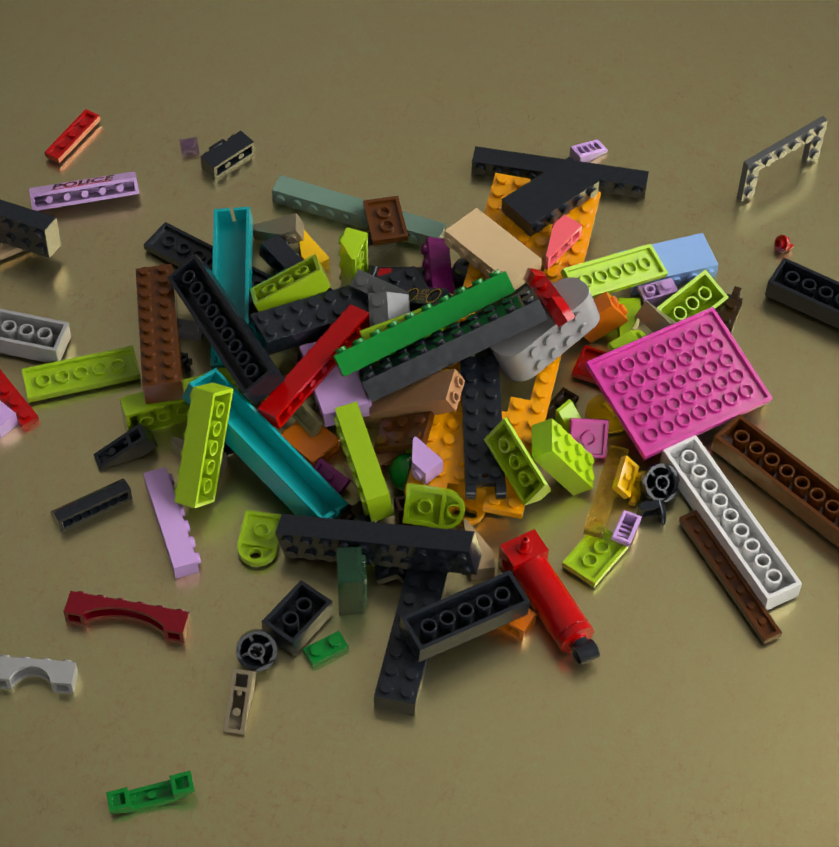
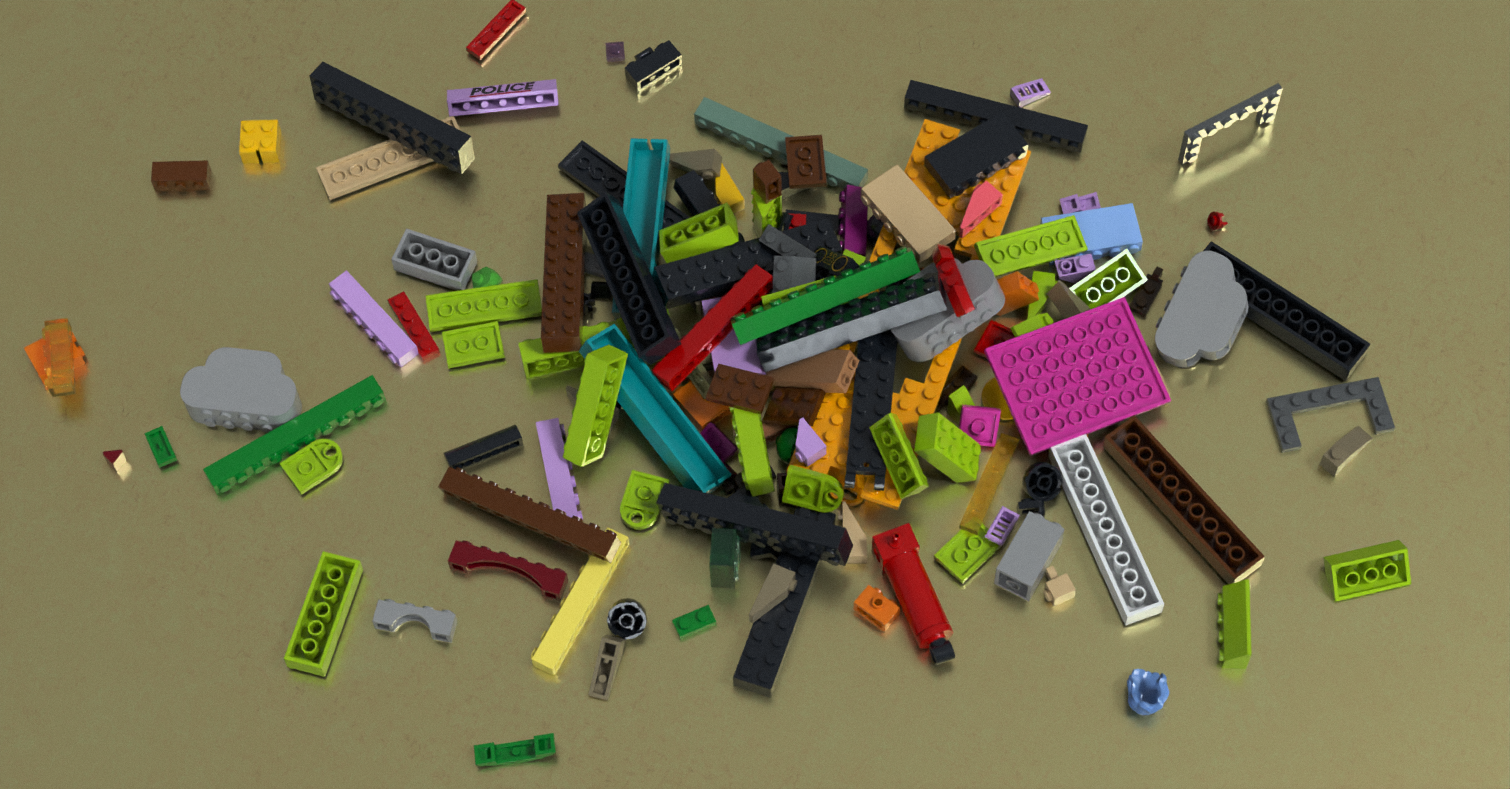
camera: 10 degrees right, 10 degrees up
black slope [93,423,158,470] -> none
black brick [261,580,333,656] -> none
black brick [399,570,530,662] -> none
yellow plate [612,455,643,506] -> none
reddish brown plate [679,510,782,644] -> none
none -> reddish brown brick [438,467,621,563]
none -> lime plate [442,321,505,368]
none -> bright green plate [472,267,503,288]
none -> light yellow brick [531,527,629,676]
none -> black slope [591,281,611,300]
none -> reddish brown plate [706,364,774,415]
none -> dark tan slope [749,563,797,623]
none -> reddish brown brick [753,160,782,204]
none -> light grey brick [994,511,1065,601]
none -> tan brick [1043,566,1076,606]
none -> lavender slope [1059,192,1101,214]
none -> medium blue hair [1127,669,1169,715]
none -> light grey brick [1155,251,1248,368]

